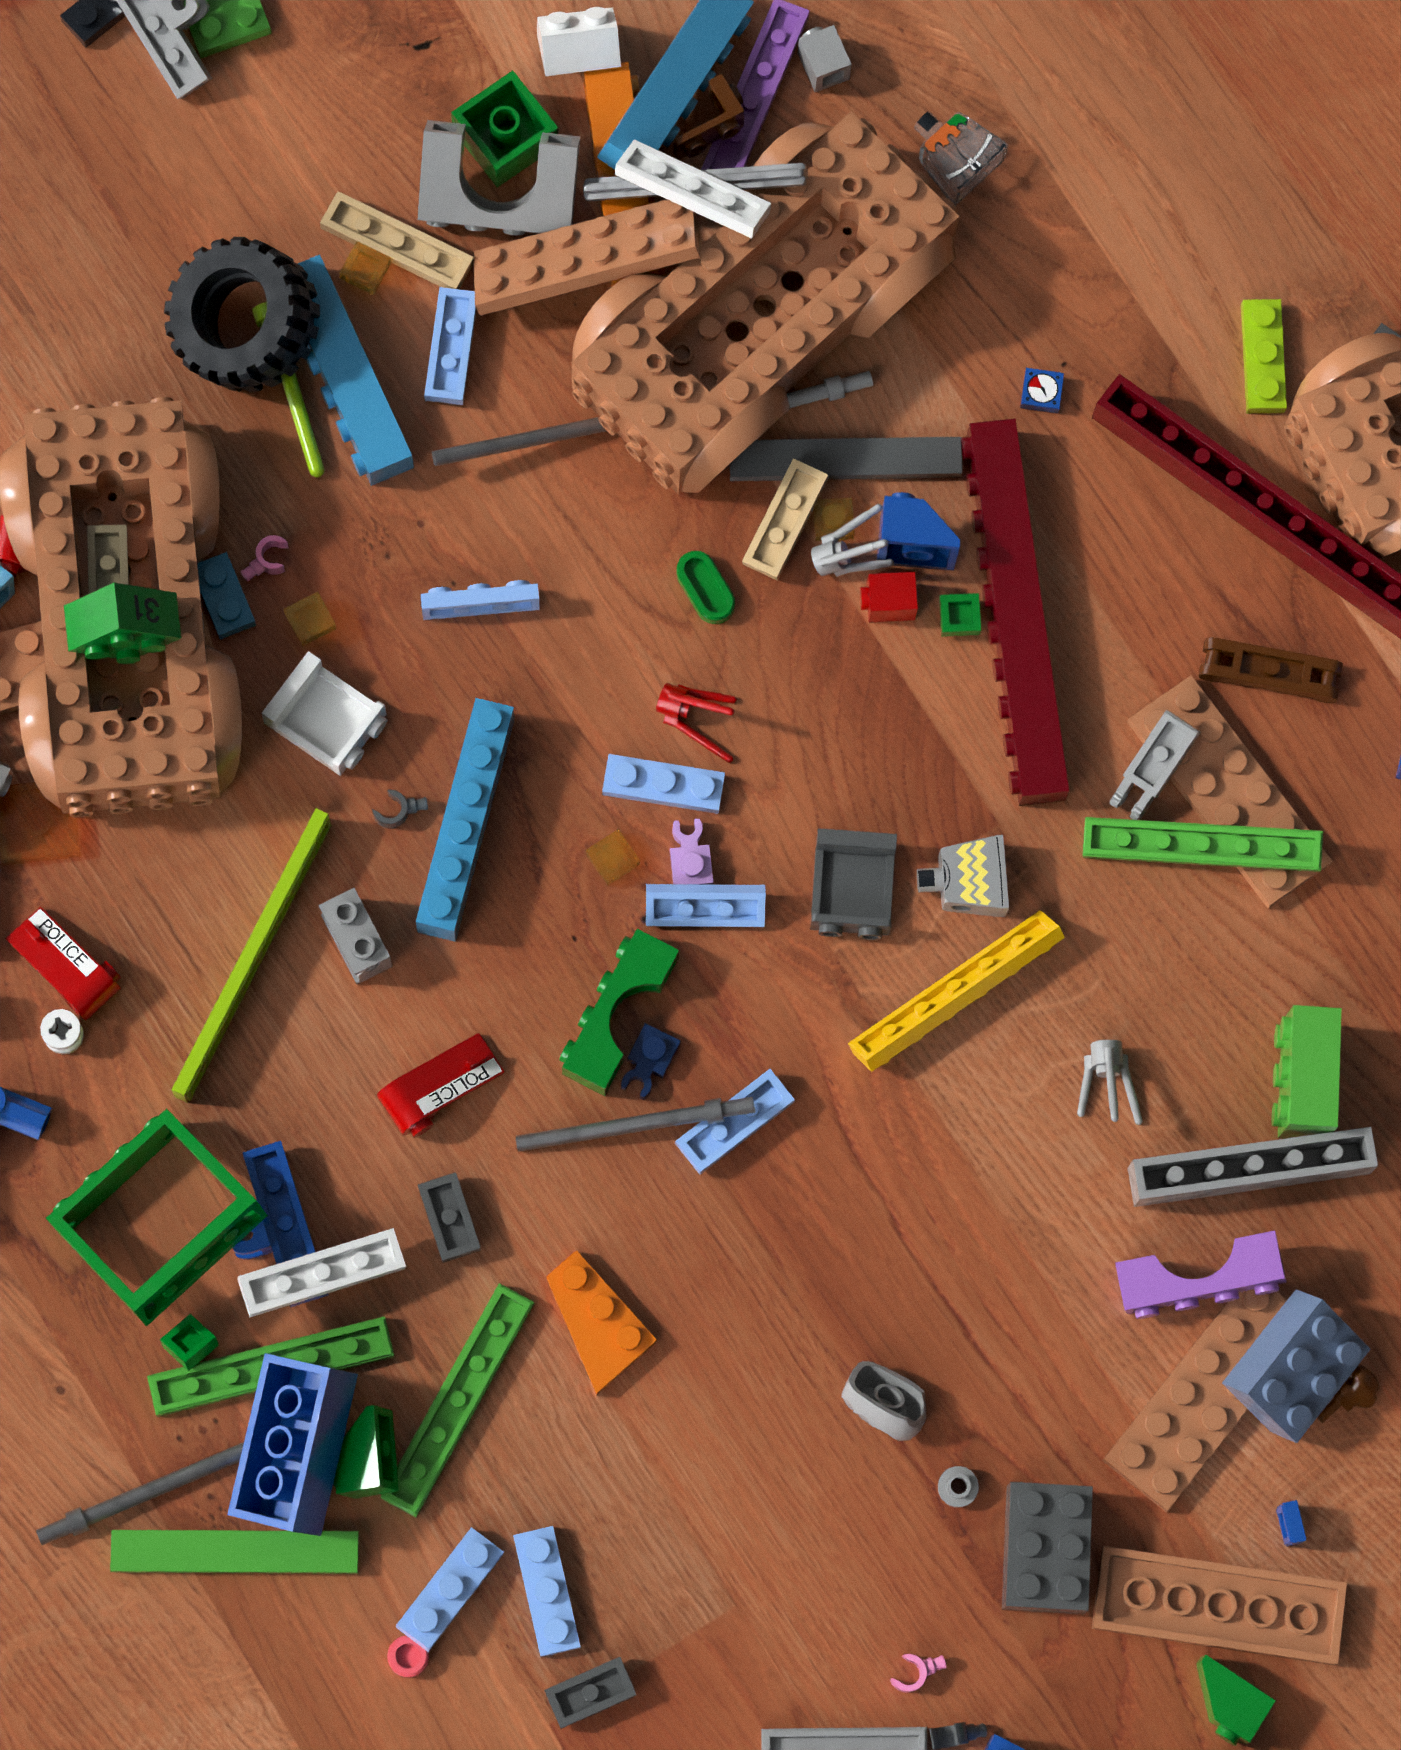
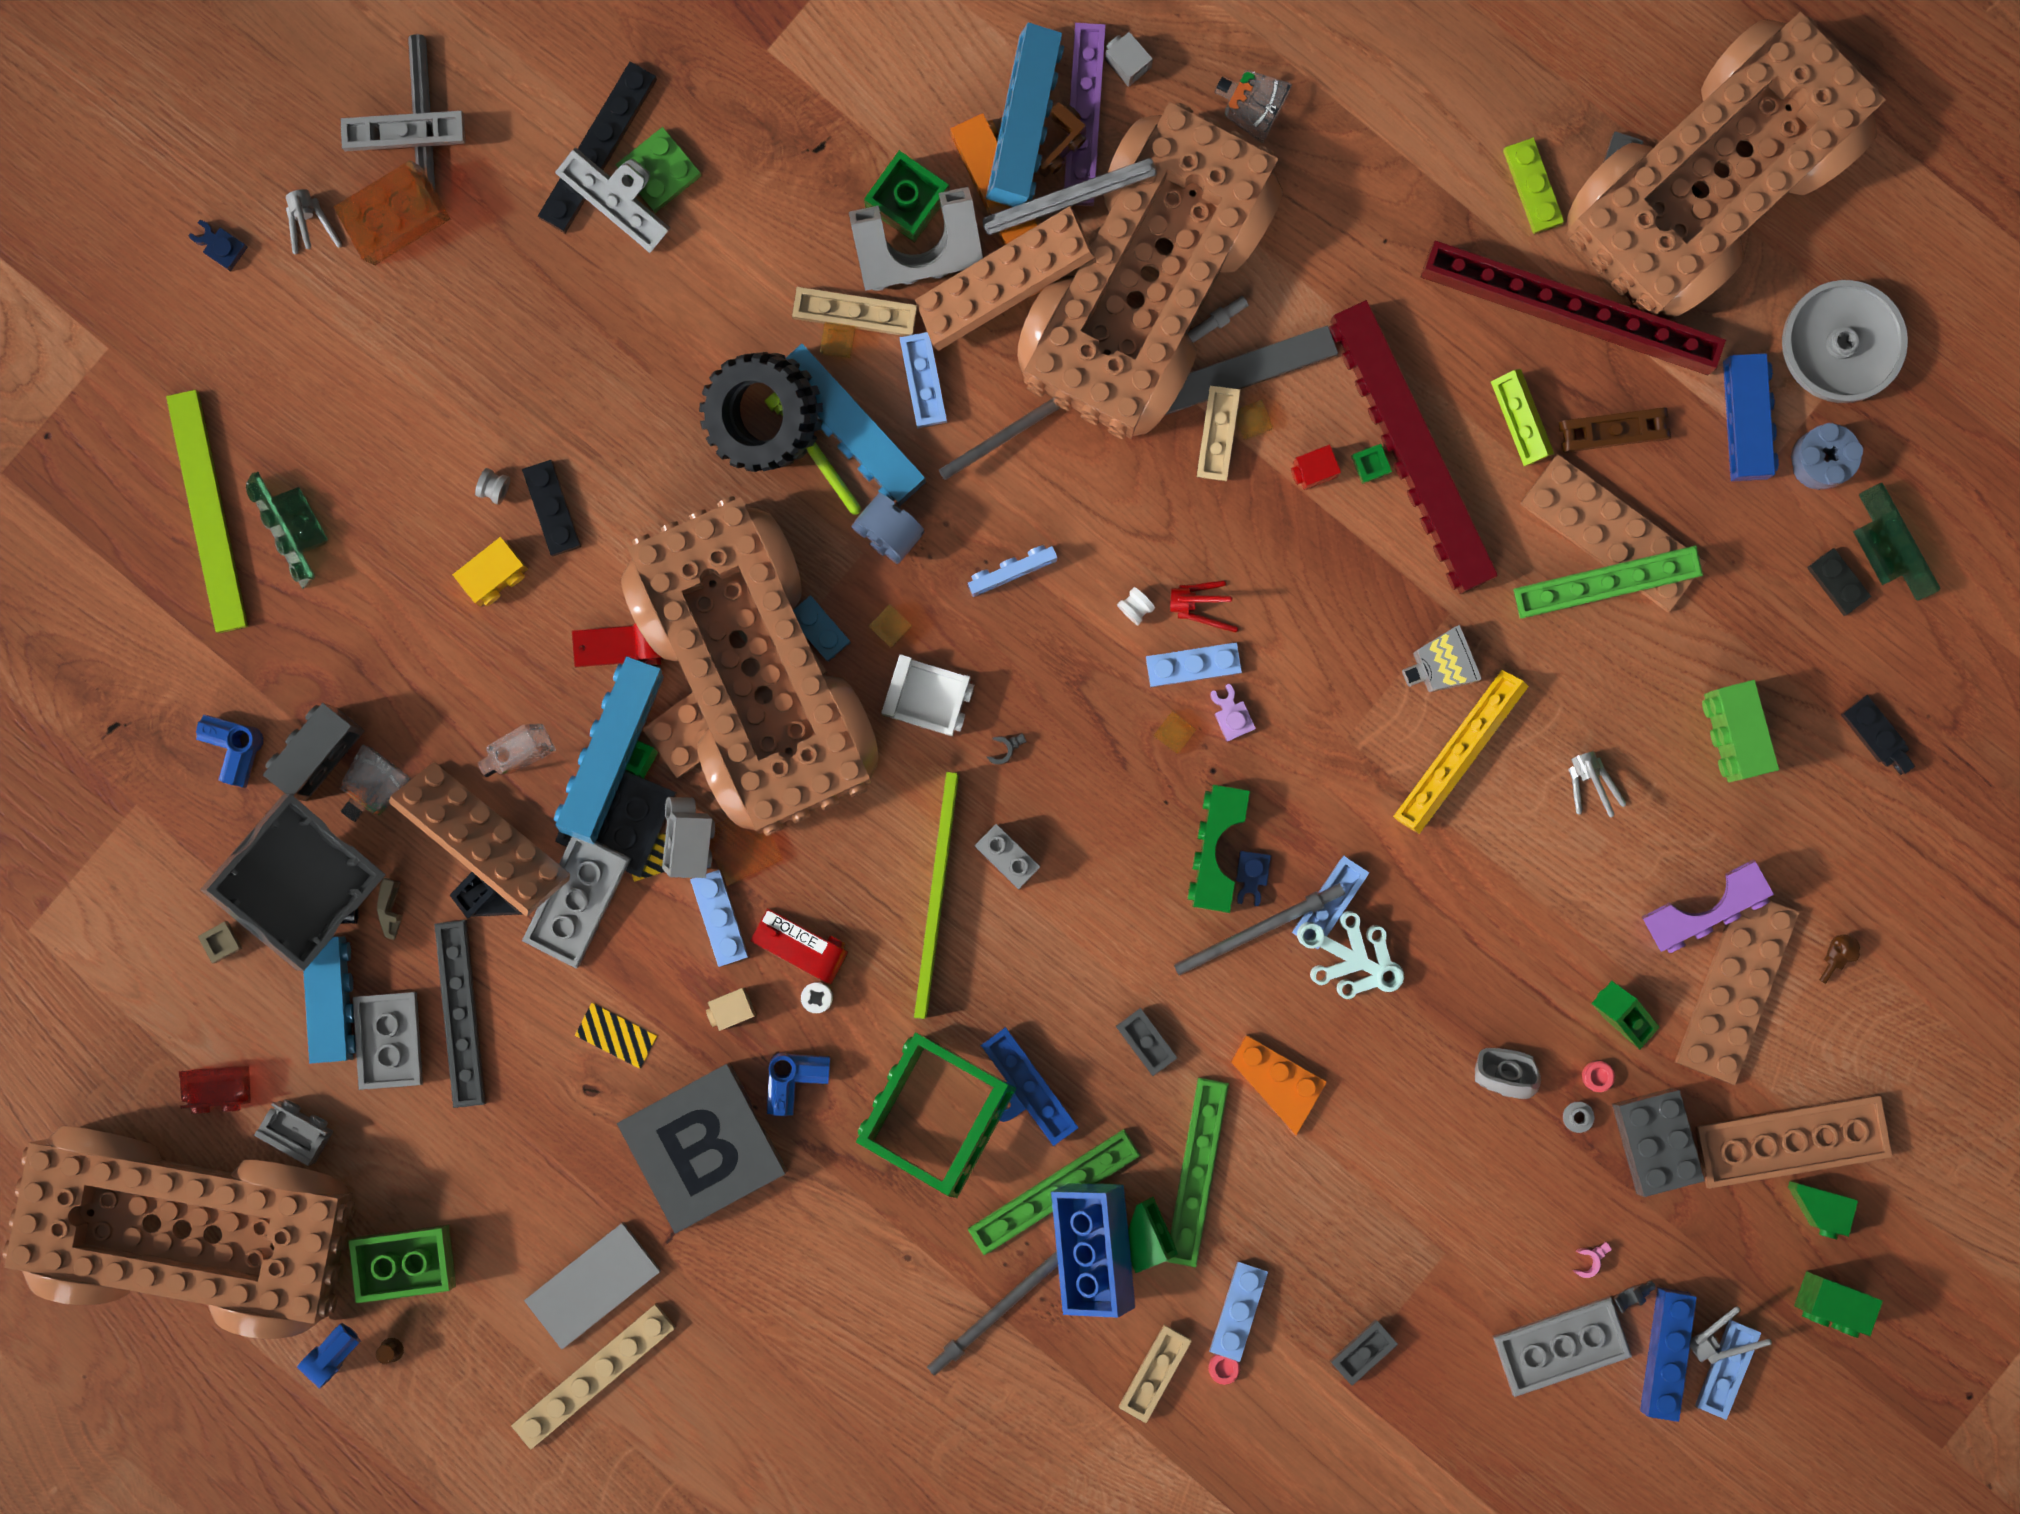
camera: 10 degrees left, 10 degrees up
green brick [64,582,181,664] -> none
dark tan plate [87,525,128,594] -> none
bright green tile [110,1530,359,1574] -> none
green plate [160,1314,219,1371] -> none
white plate [237,1228,406,1317] -> none
bright pink piece [241,535,289,581] -> none
red door [377,1033,505,1138] -> none
dark azure brick [416,698,515,942] -> none
light blue plate [513,1526,581,1657] -> none
white slope [537,7,621,76] -> none
white plate [615,139,771,239] -> none
light blue plate [646,884,766,927] -> none
green tile [676,551,735,624] -> none
dark grey panel [810,828,897,940] -> none
light grey plant [811,504,894,577] -> none
blue slope [877,492,960,571] -> none
tile [1020,368,1064,413] -> none
light grey hinge [1109,710,1201,820] -> none
light grey brick [1127,1127,1378,1207] -> none
sand blue brick [1222,1289,1370,1443] -> none
blue tile [1276,1500,1306,1547] -> none
none -> sand blue brick [851,493,925,564]
none -> white wheel [1117,587,1155,626]
none -> tan plate [1119,1324,1192,1423]
none -> light aqua plant [1297,911,1404,999]
none -> lime plate [1491,369,1554,466]
none -> coral tile [1582,1061,1615,1092]
none -> green slope [1591,981,1660,1050]

